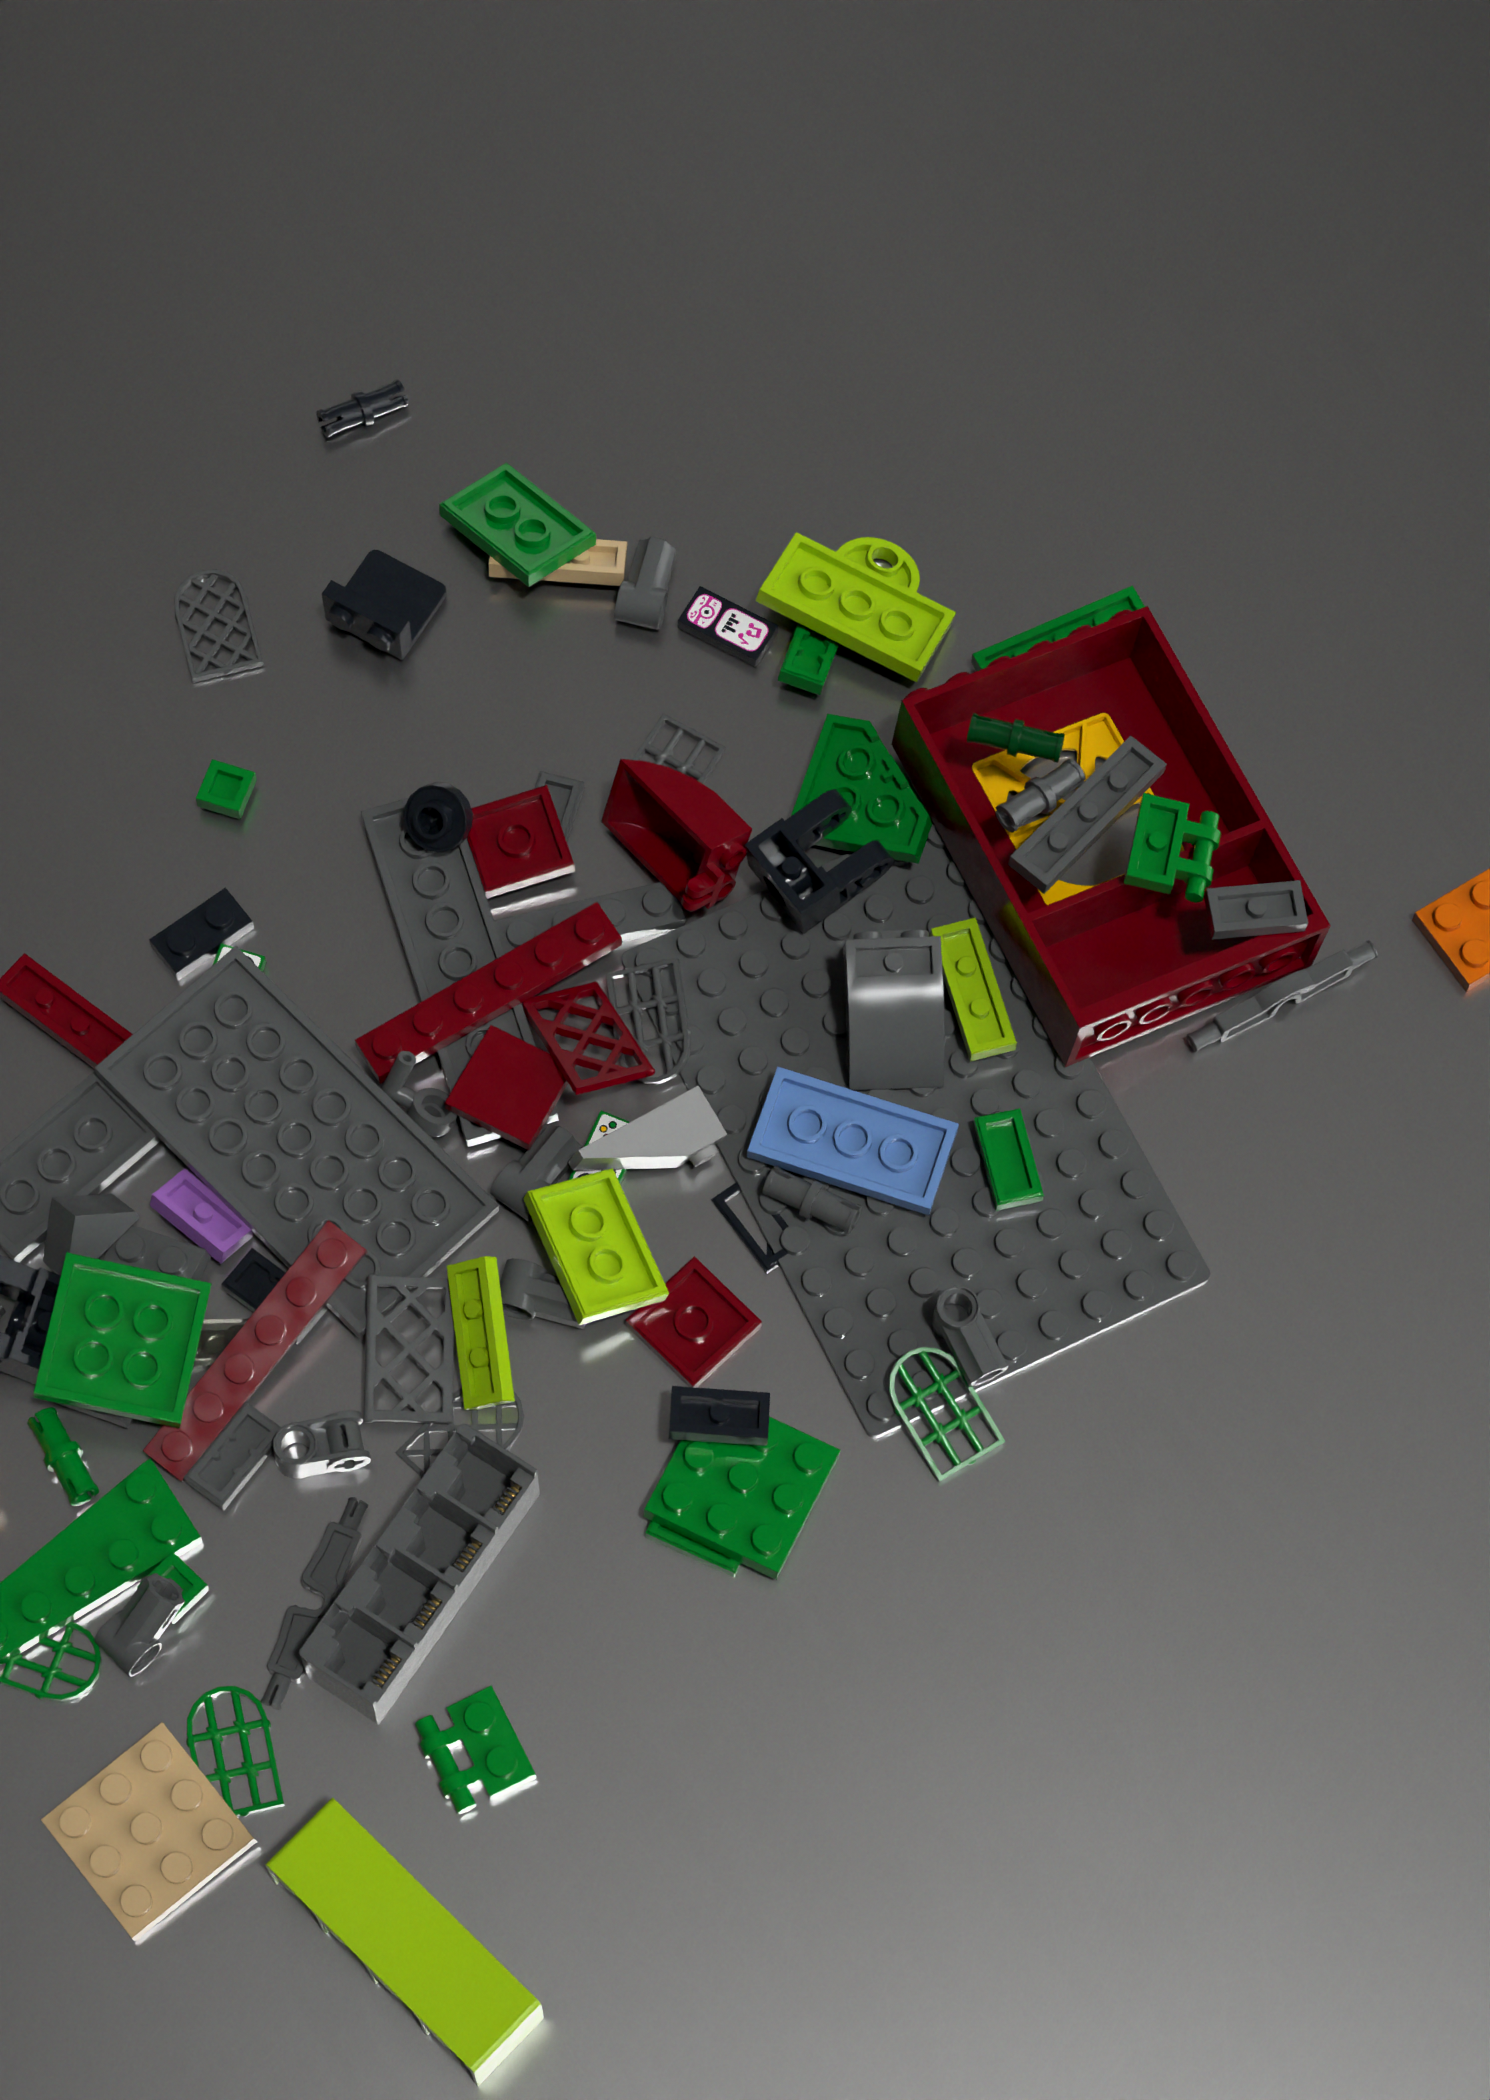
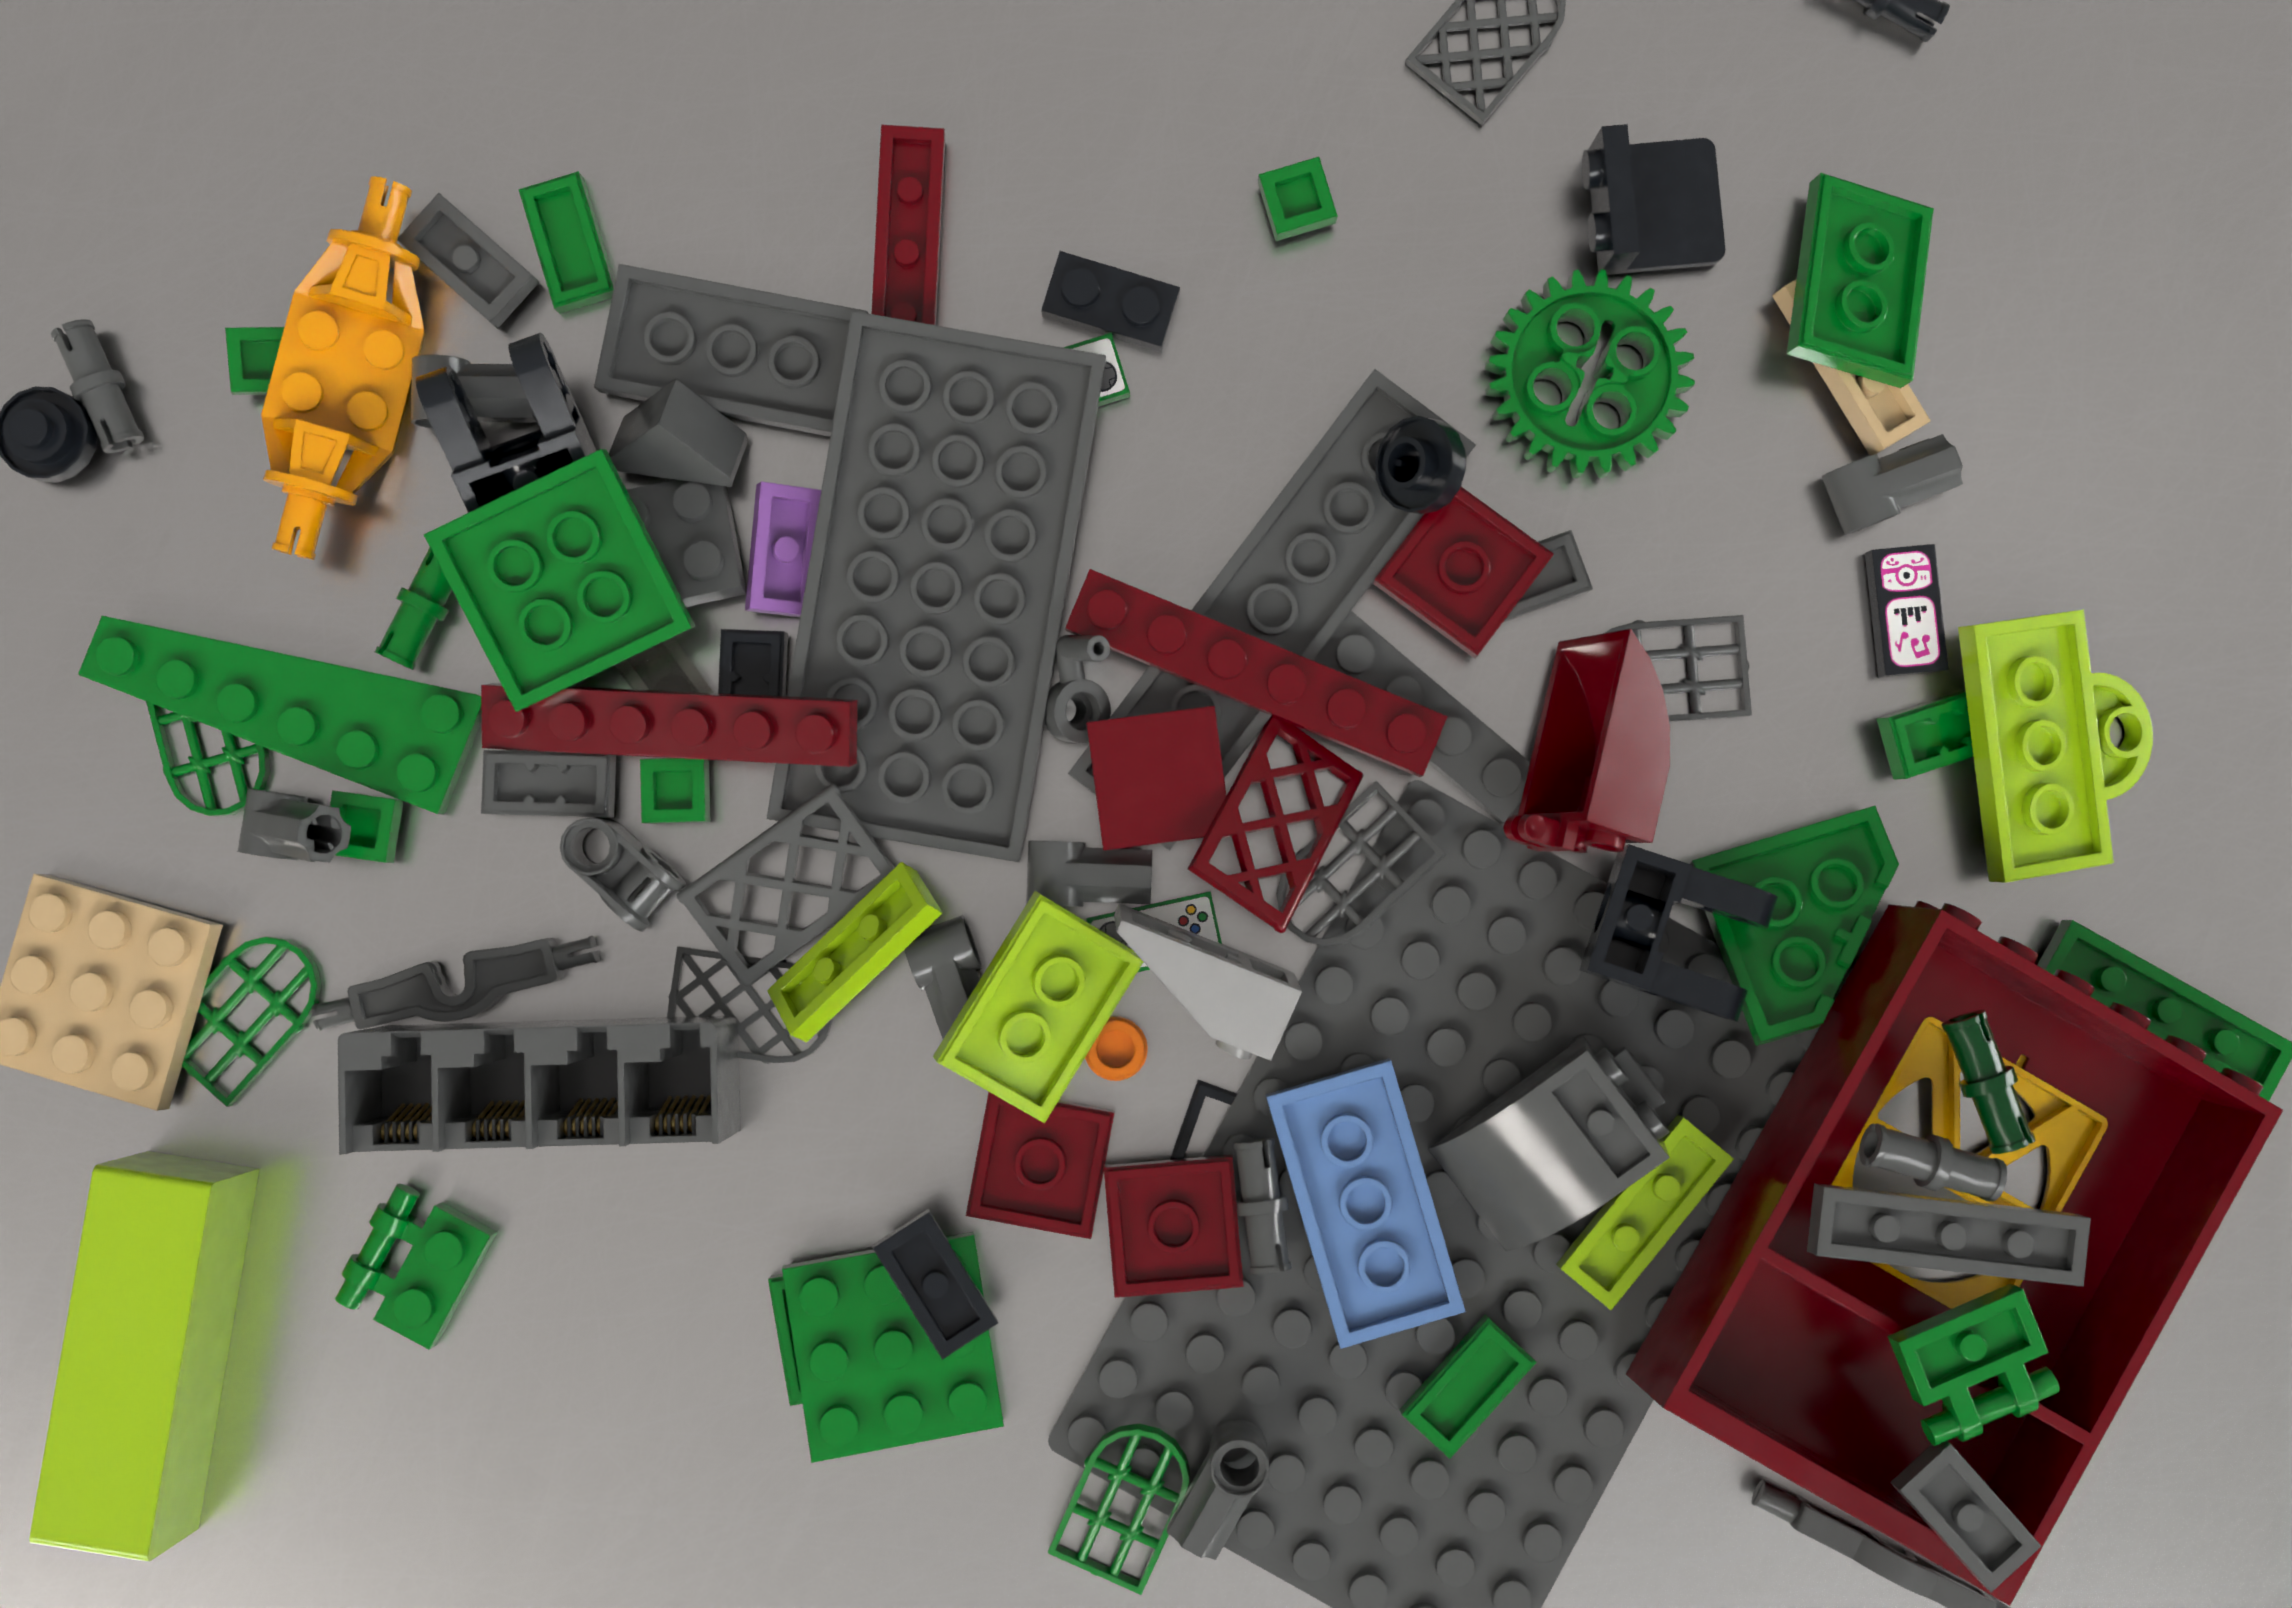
camera: 60 degrees right, 20 degrees up
none -> green plate [640,758,710,824]
none -> orange tile [1085,1016,1148,1081]
none -> dark red tile [1104,1155,1244,1298]
none -> green gear [1485,269,1695,479]

